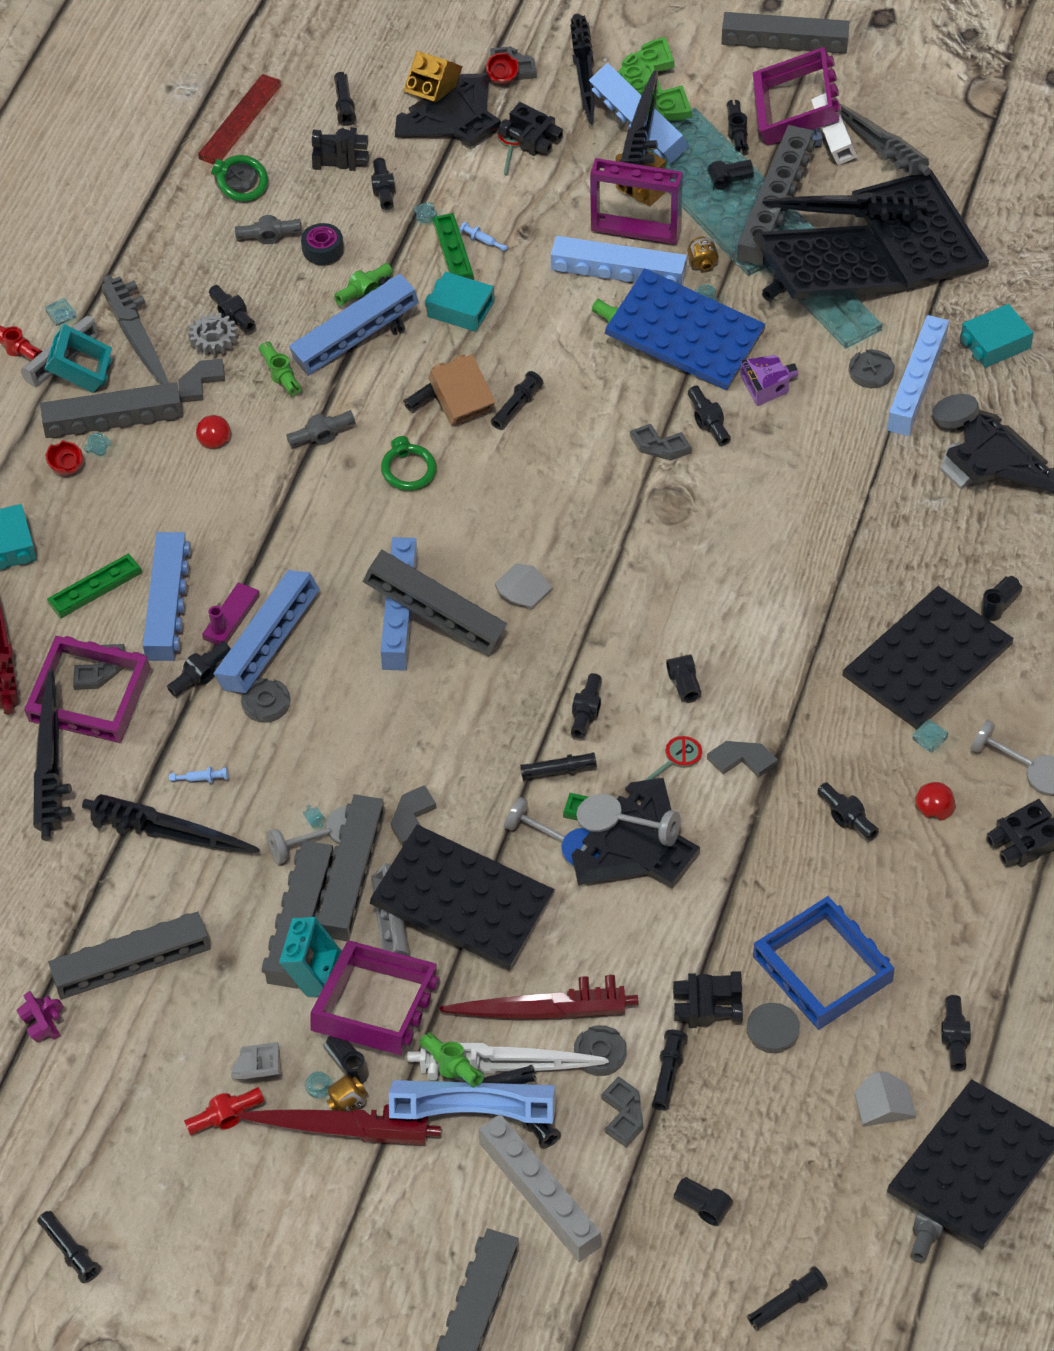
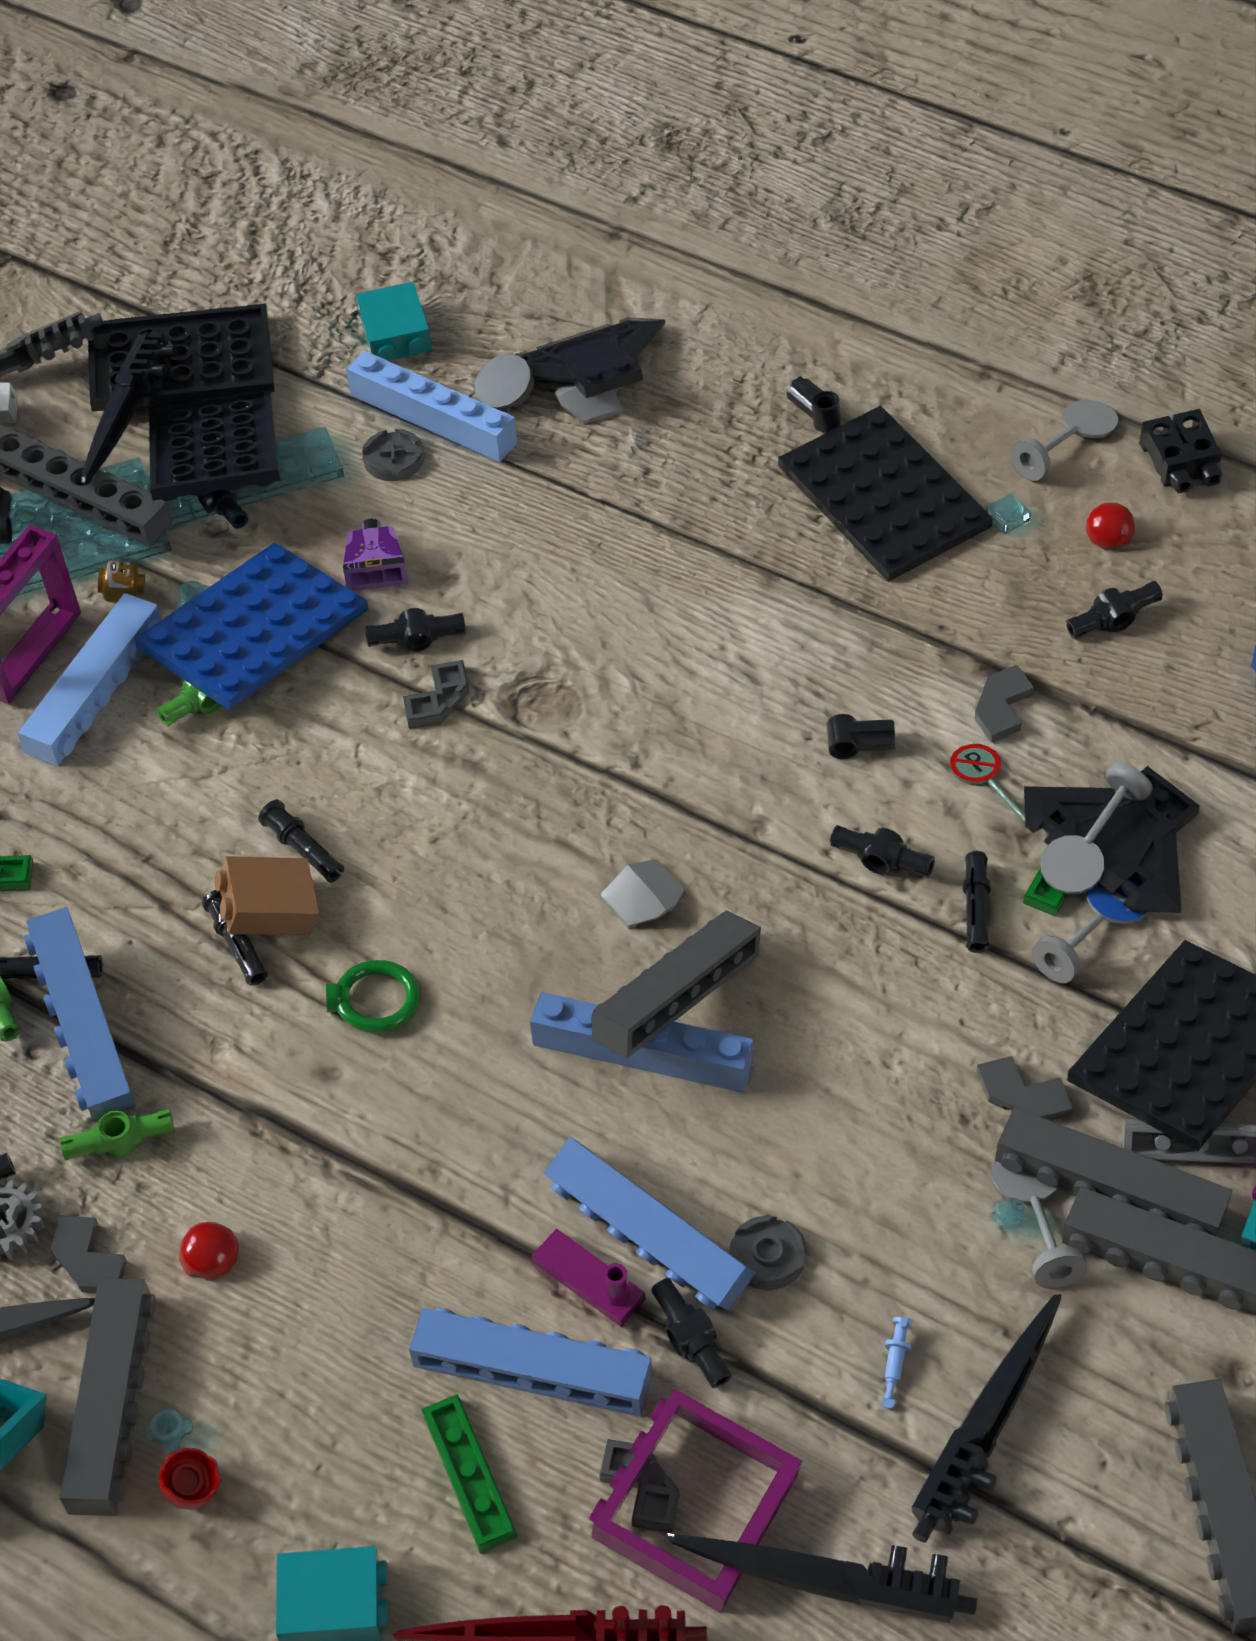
camera: 75 degrees left, 0 degrees up
dark grey pin [286,410,356,448] -> none
teal brick [425,271,495,332] -> none

